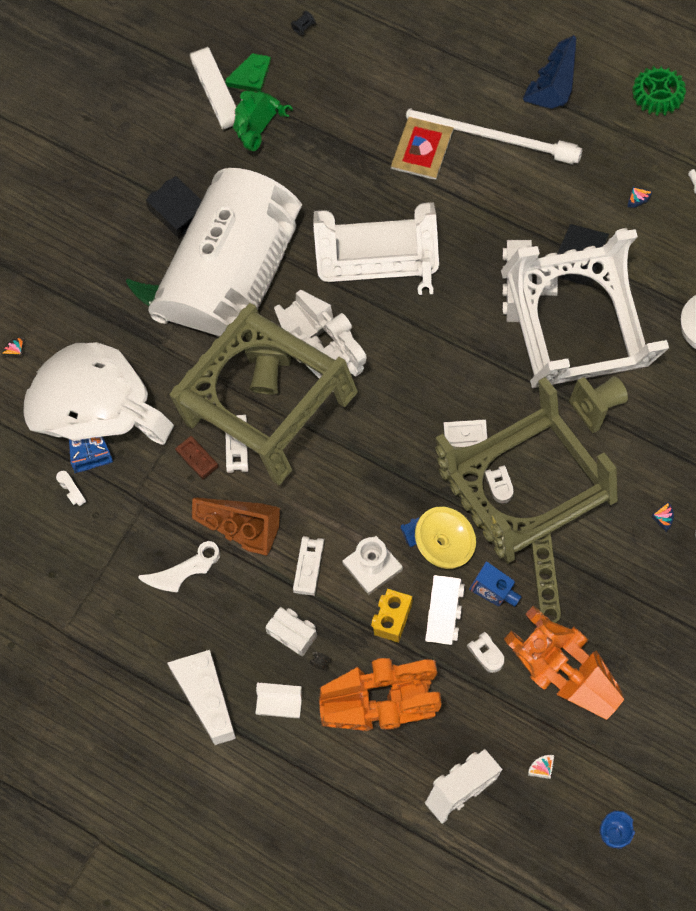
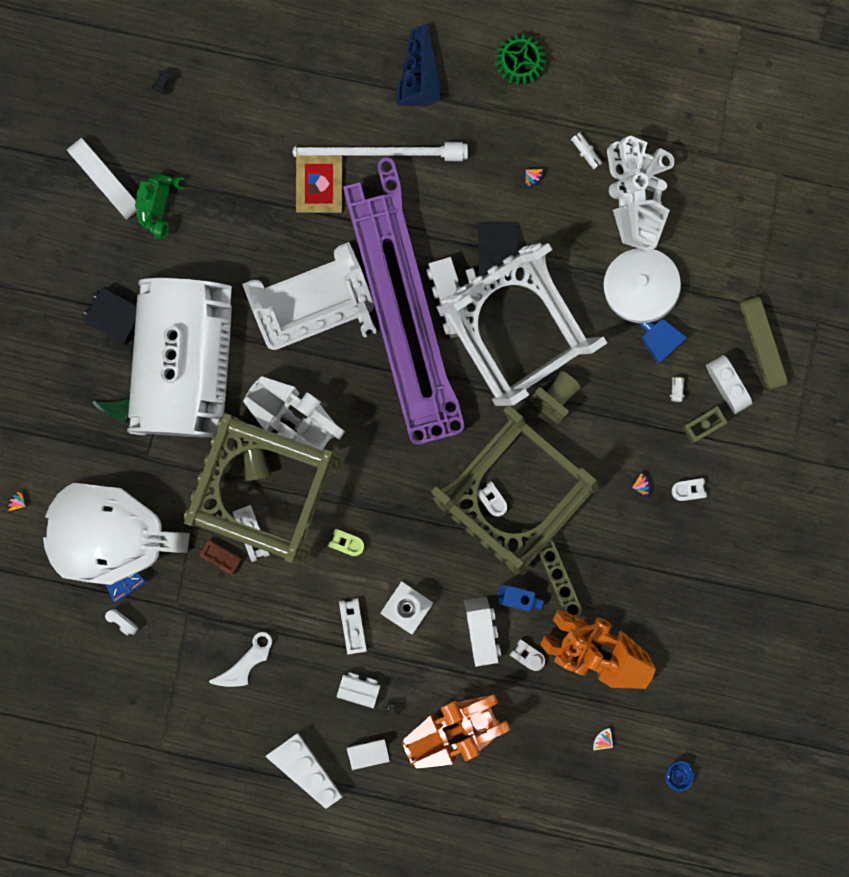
camera: 30 degrees left, 20 degrees up
dark orange wedge [192,497,280,555] -> none
green wing [225,53,271,92] -> none
yellow brick [371,589,413,643] -> none
blue tile [401,517,419,547] -> none
light yellow dish [415,507,476,569] -> none
white wedge [425,749,503,824] -> none
white wing [444,420,487,447] -> none
none -> yellowish green plate [328,529,364,556]
none -> medium lavender gear [344,158,464,445]

